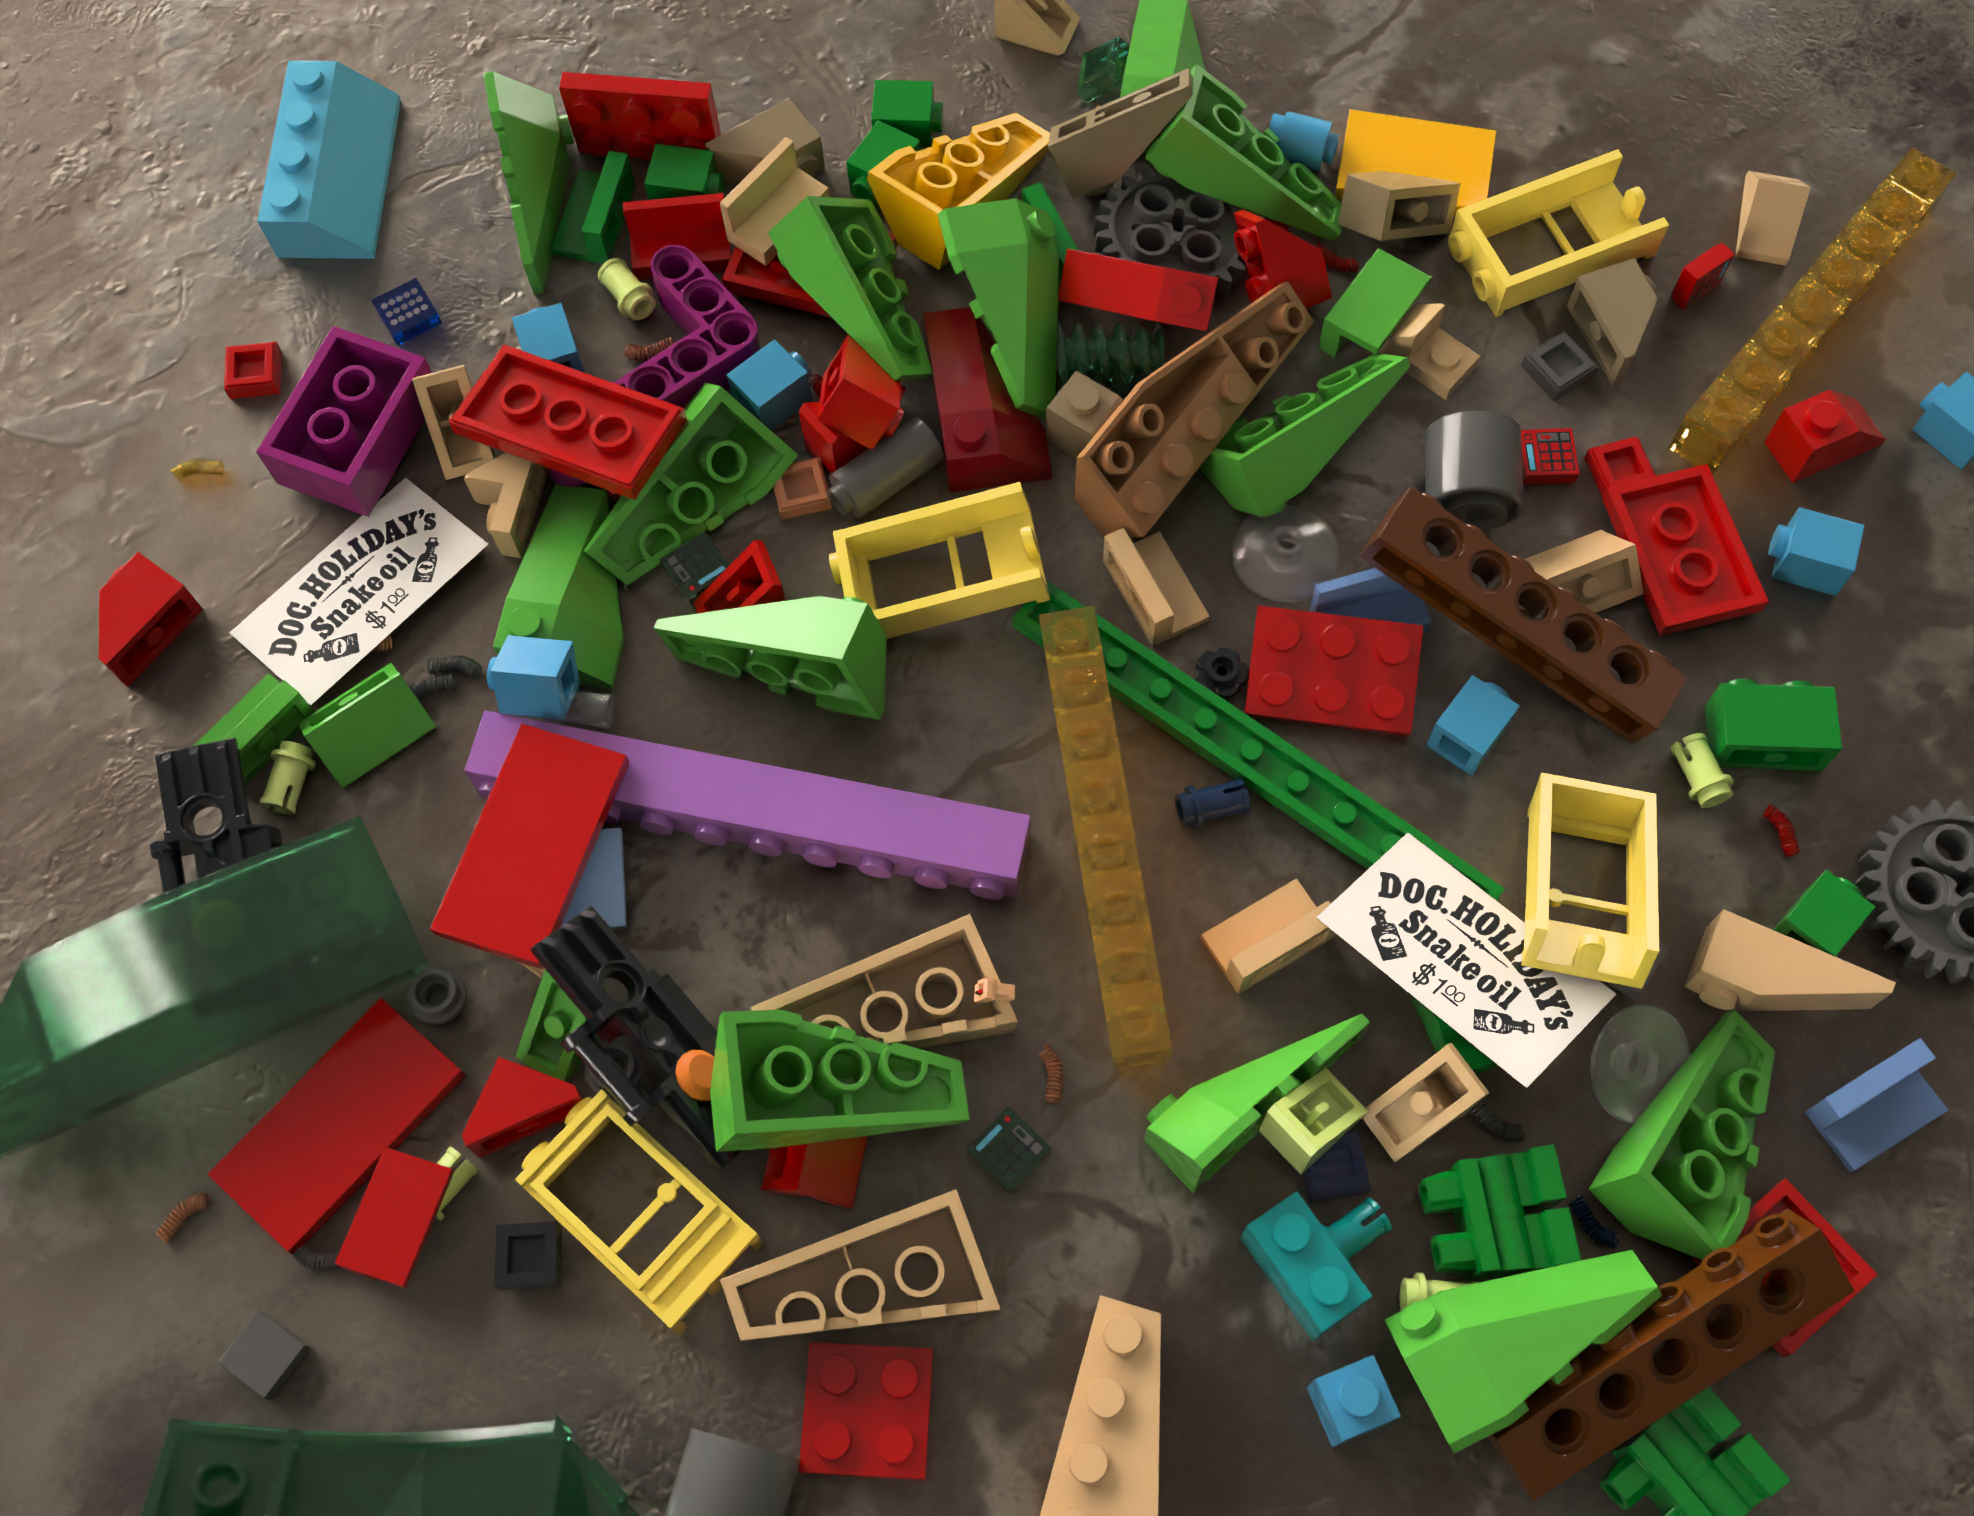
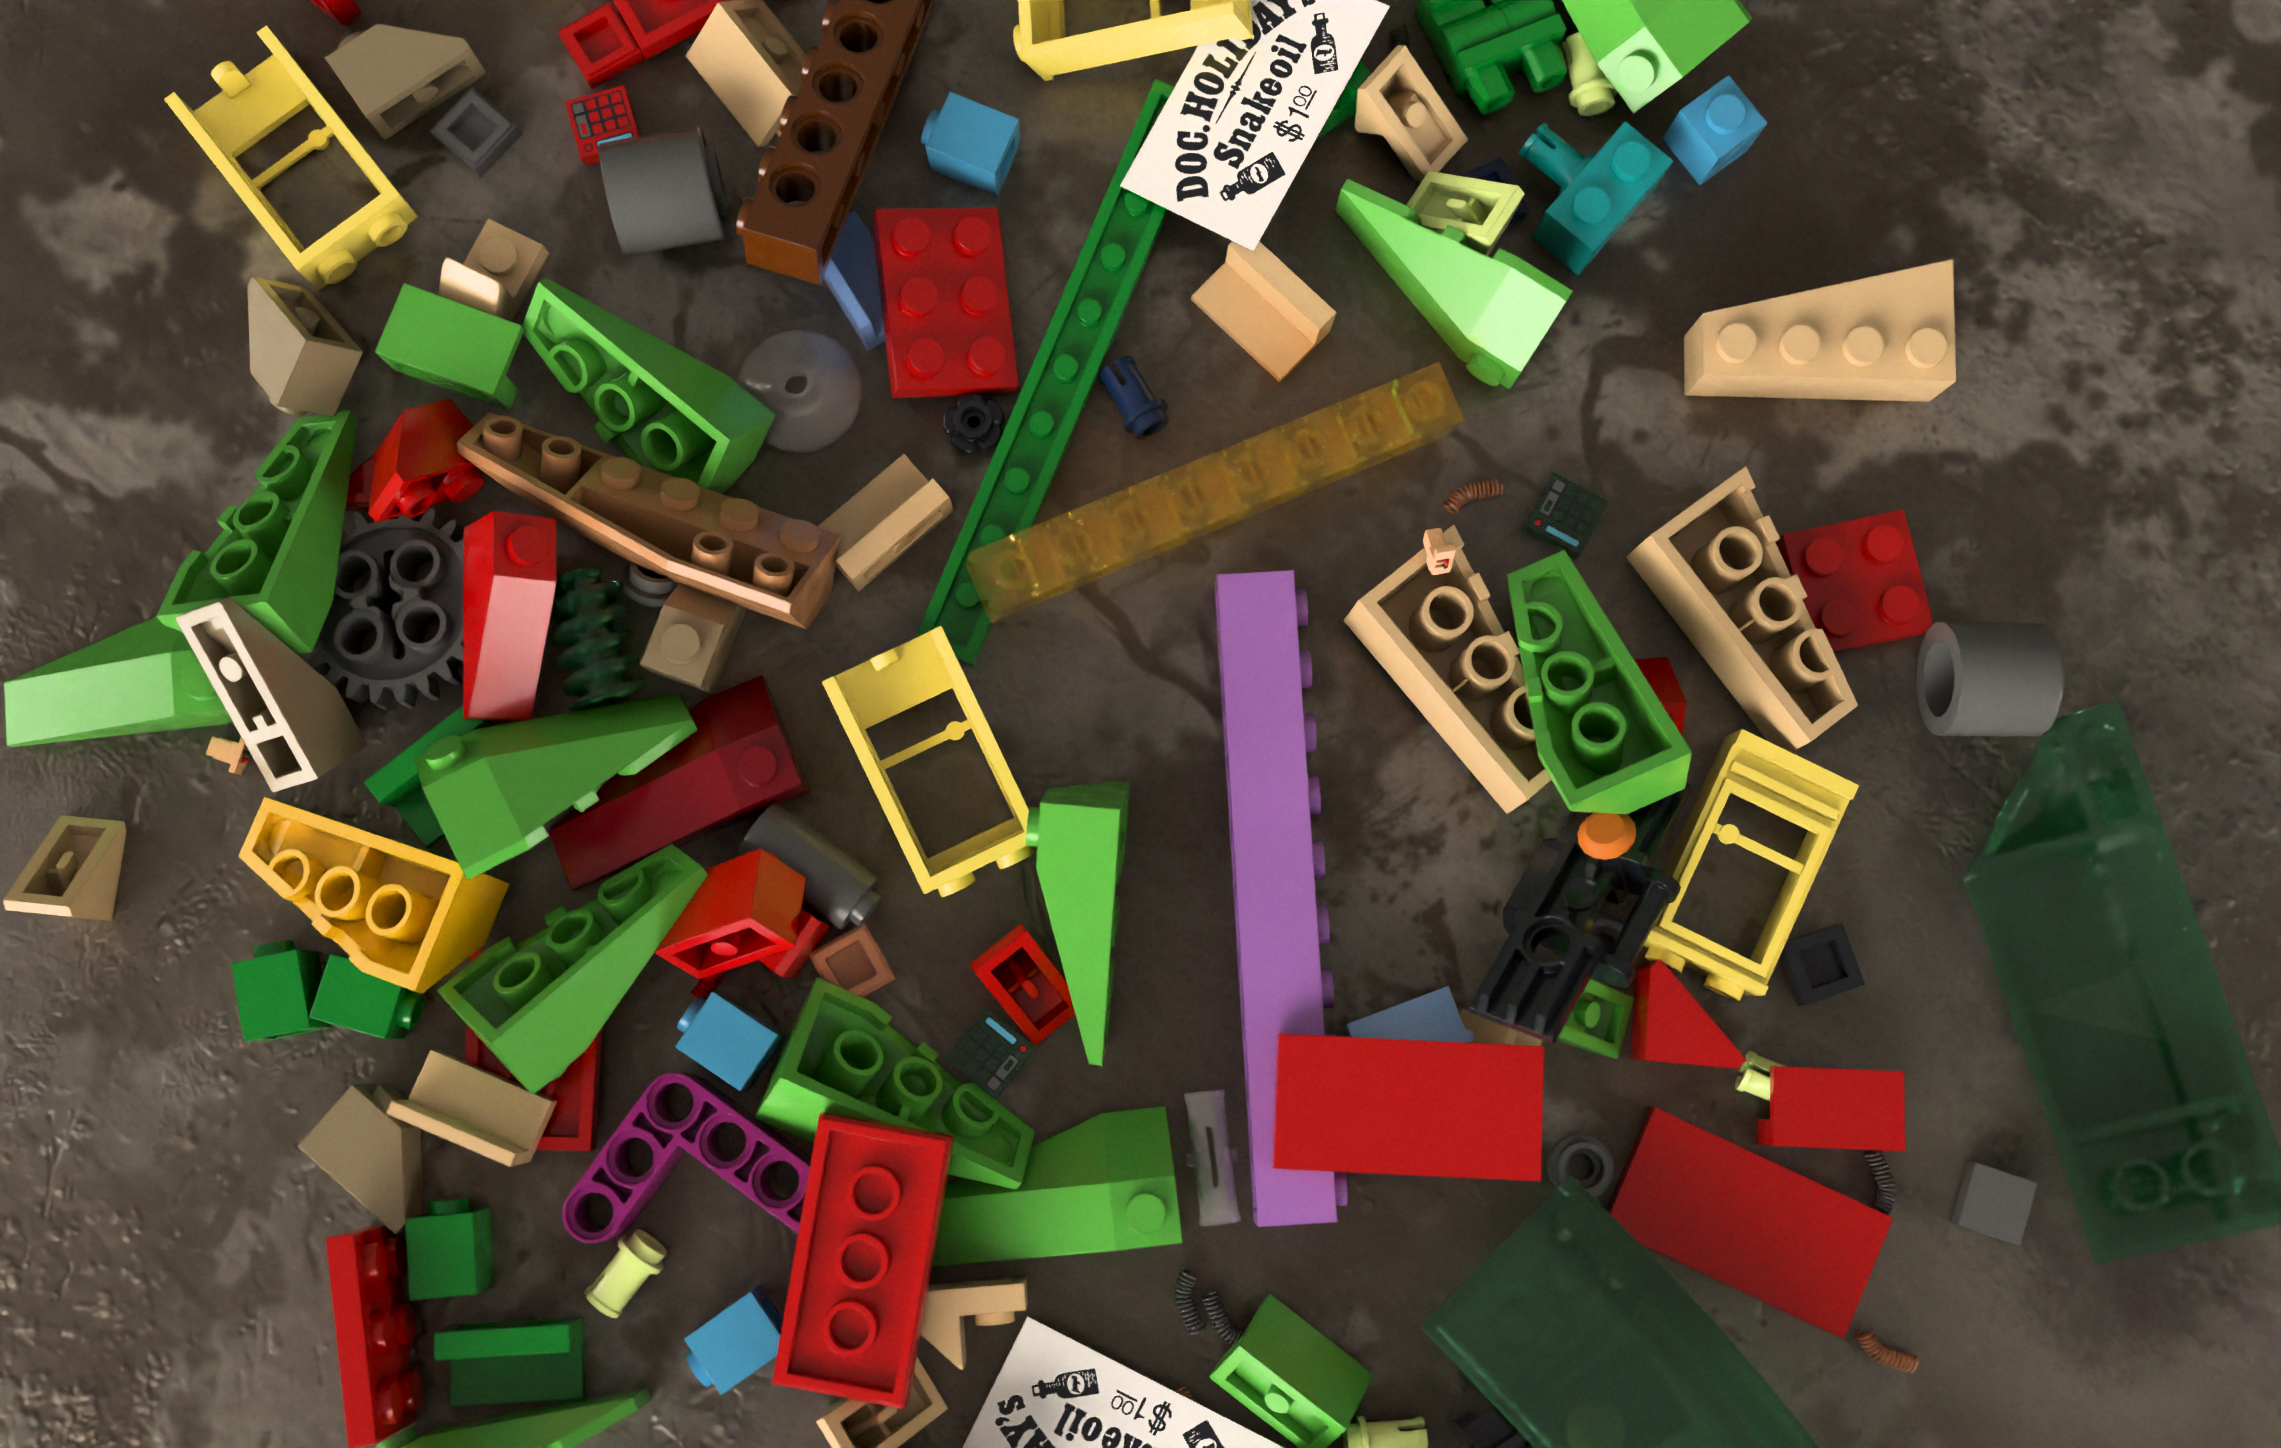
camera: 115 degrees left, 15 degrees up
dark azure brick [487,635,580,720] -> none
red panel [623,193,733,280] -> none
nougat leg [624,337,674,361] -> none
clear green tile [1076,36,1130,102] -> none
dark azure brick [1269,111,1340,172] -> none
red leg [1315,241,1359,273] -> none
yellow tile [1335,109,1496,217] -> none

